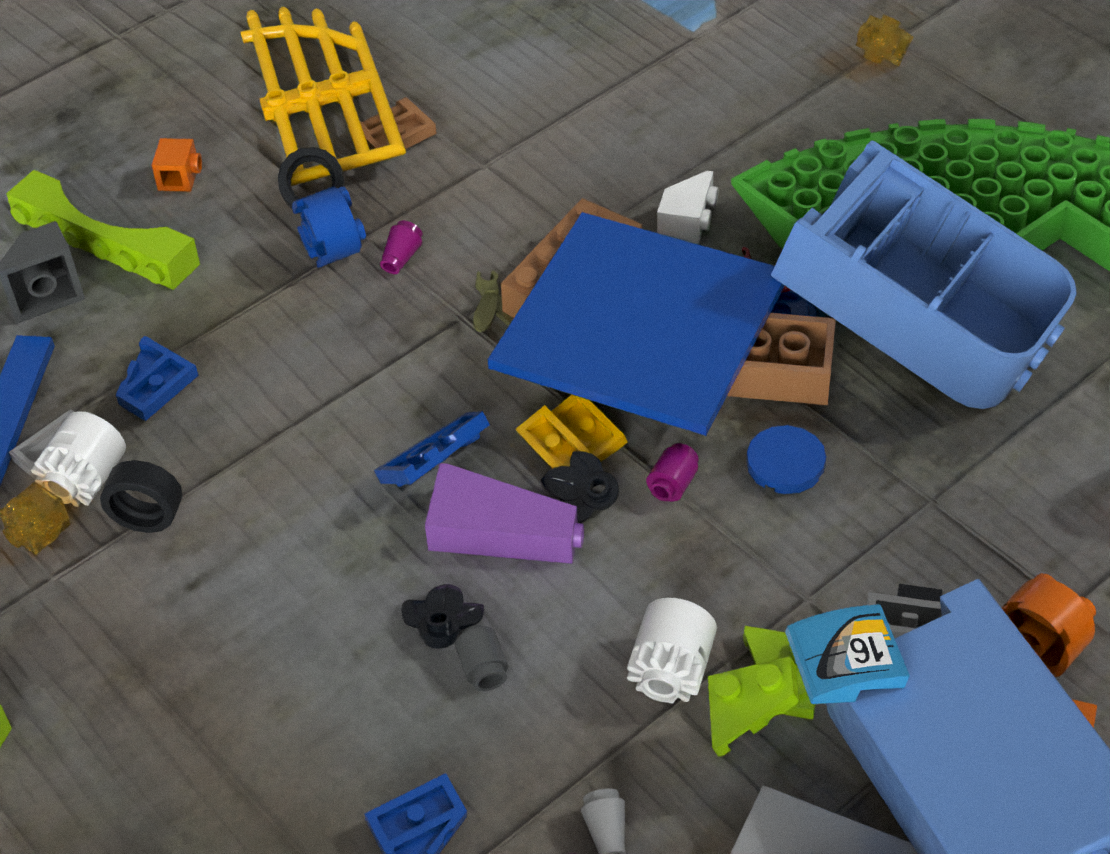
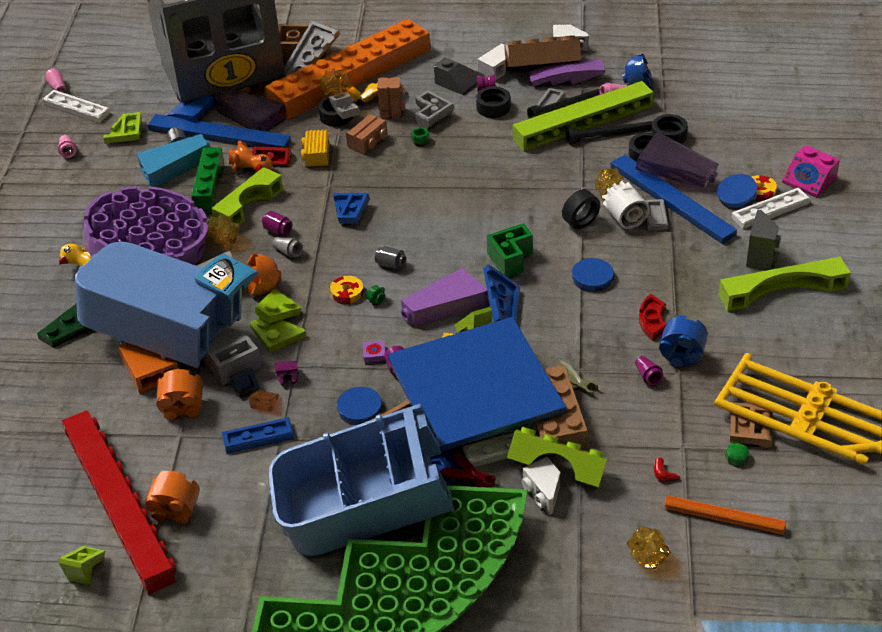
camera: 135 degrees right, 5 degrees down
blue wing [116,336,199,421] -> none
orange brick [151,138,202,192] -> none
black tyre [278,147,345,214] -> none
black plate [401,584,484,649] -> none
black plate [541,451,619,523] -> none
white gear [627,598,717,703] -> none
none -> blue tile [222,417,294,454]
none -> orange cylinder [247,254,281,296]
none -> clear orange slope [249,390,279,412]
none -> magenta tile [275,360,299,385]
none -> piece [330,276,364,304]
none -> medium lavender tile [363,340,385,363]
none -> green plate [366,285,386,305]
none -> lime slope [454,307,492,333]
none -> green brick [487,223,533,277]
none -> lime arch [507,427,608,487]
none -> blue tile [572,258,614,291]
none -> clear yellow brick [626,526,672,569]
none -> red tile [639,294,667,341]
none -> red animal [654,457,680,481]
none -> orange axle [664,495,786,535]
none -> green tile [725,443,750,466]

